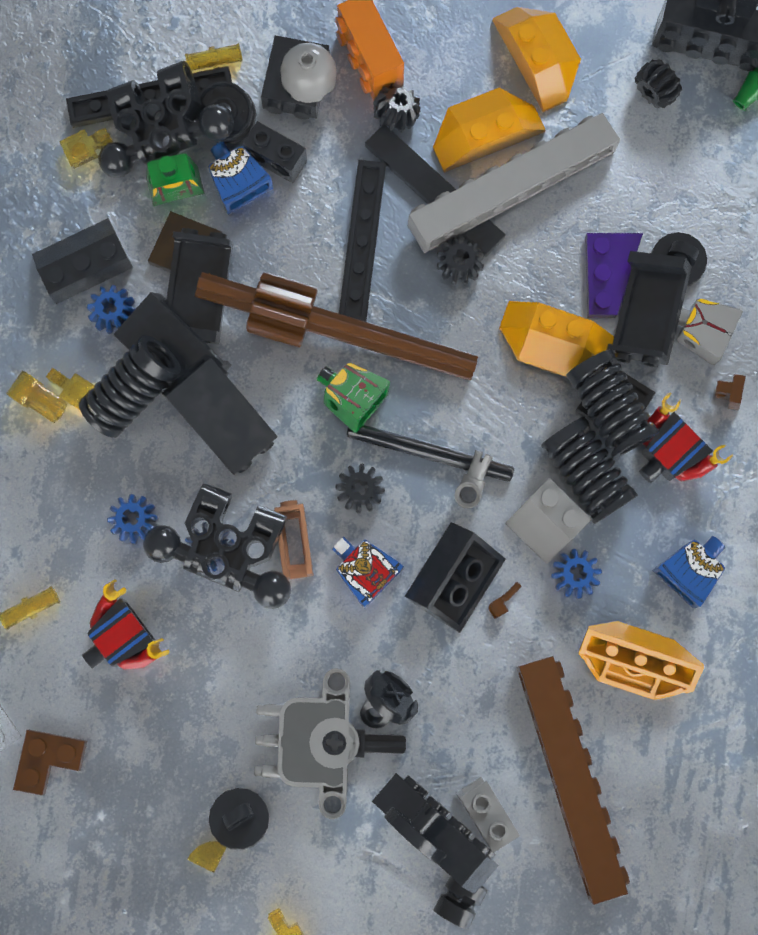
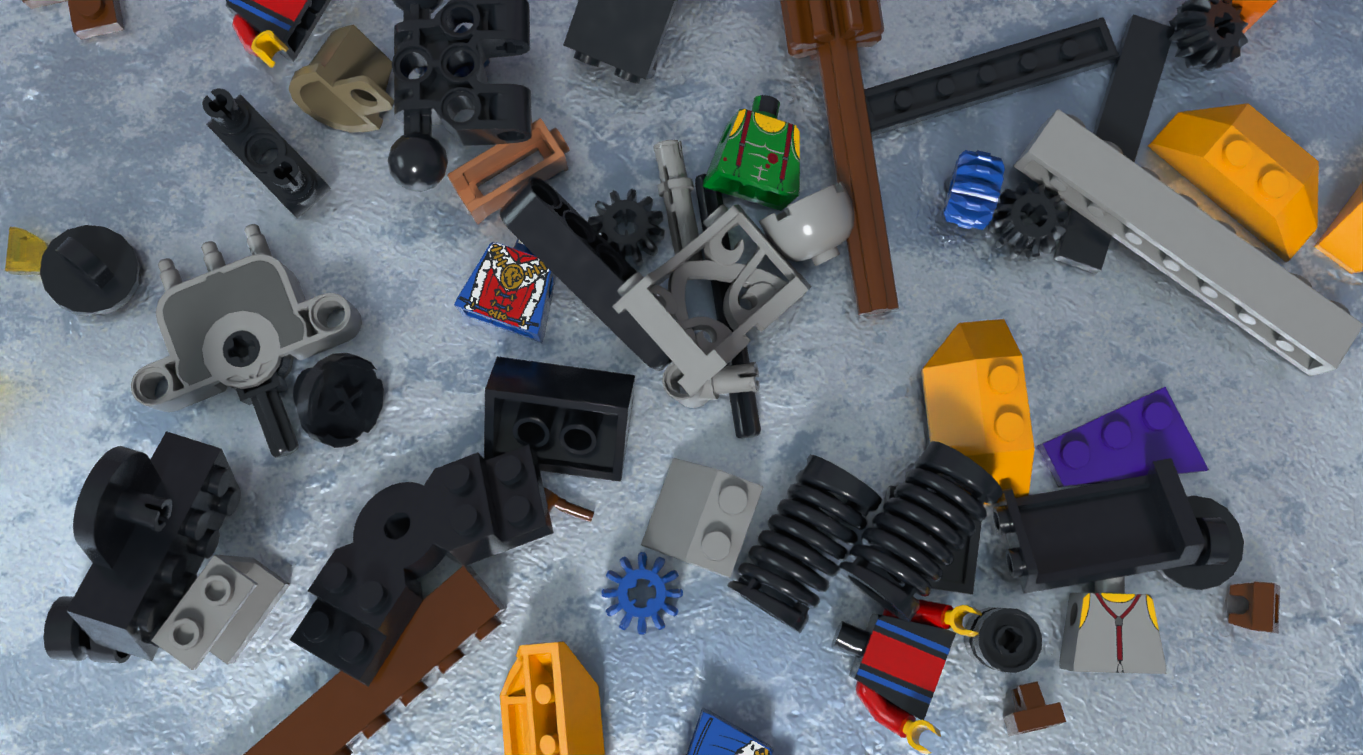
camera: 65 degrees right, 0 degrees up
none -> black piece [202,88,331,219]
none -> dark tan container [289,24,394,133]
none -> black plate [290,444,554,687]
none -> black beam [500,177,672,371]
none -> light grey fence [612,204,812,396]
none -> light grey pin [653,140,703,261]
none -> light grey cylinder [759,182,854,266]
none -> blue gear [944,150,1005,230]
none -> black wheel [964,607,1042,673]
none -> reddish brown tile [1228,582,1280,634]

